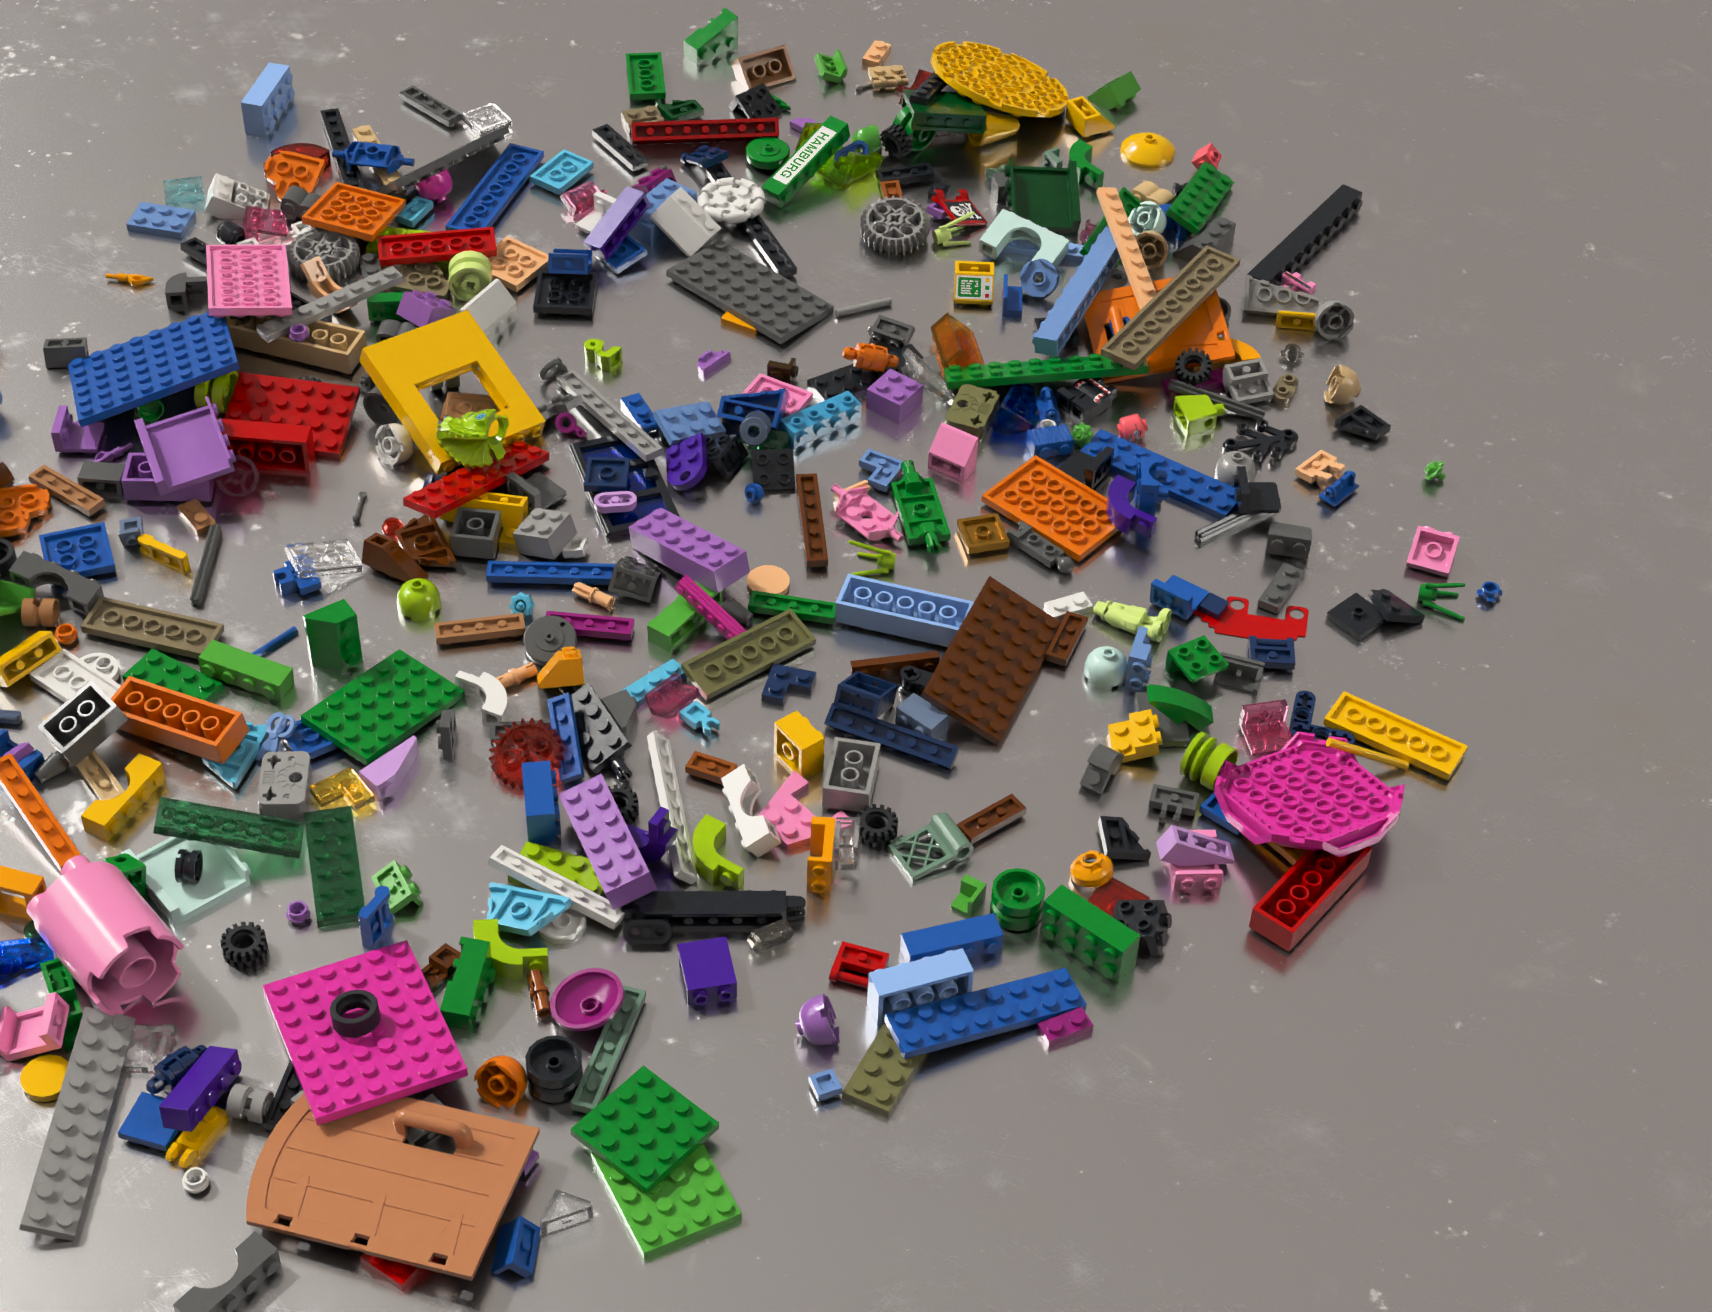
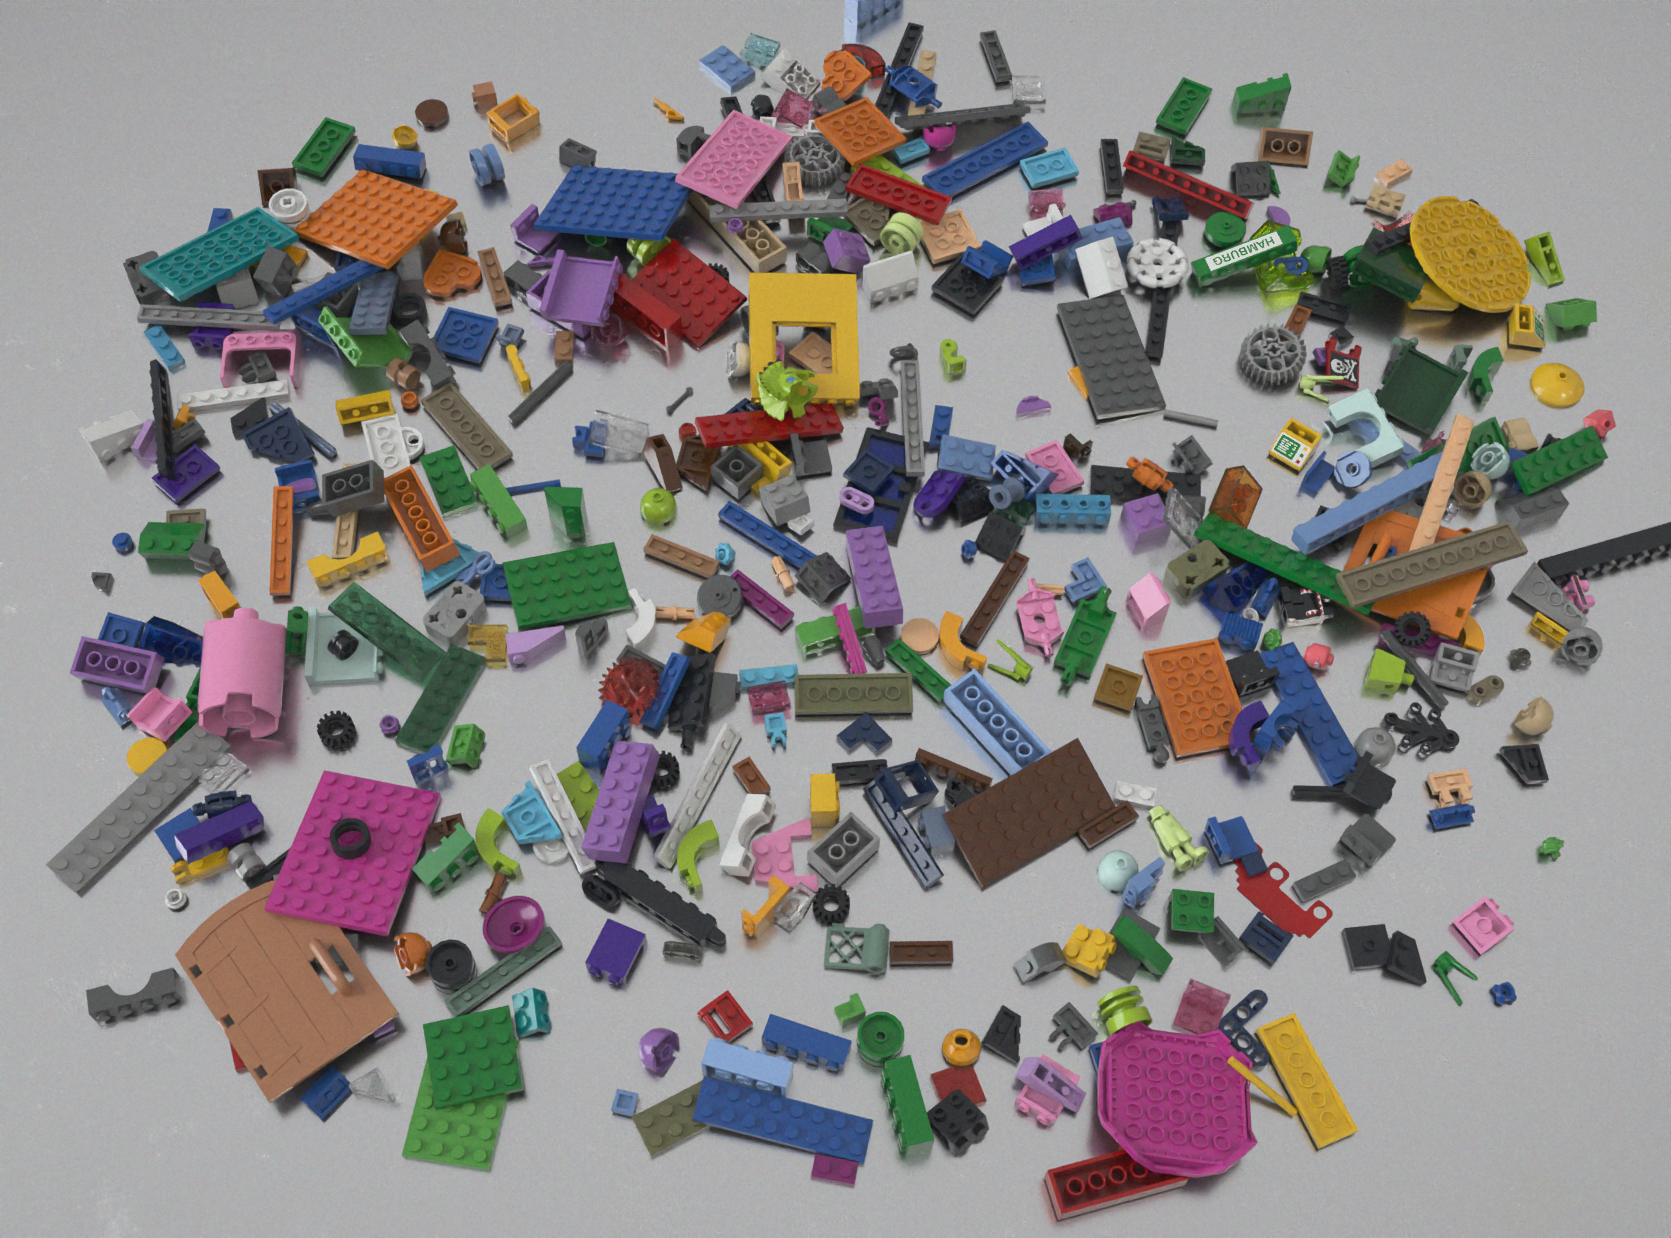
camera: 35 degrees right, 15 degrees up
none -> teal bracket [512,987,550,1038]
none -> black plate [832,759,888,784]
none -> light orange arch [939,611,987,672]
none -> lime slope [1524,231,1565,285]

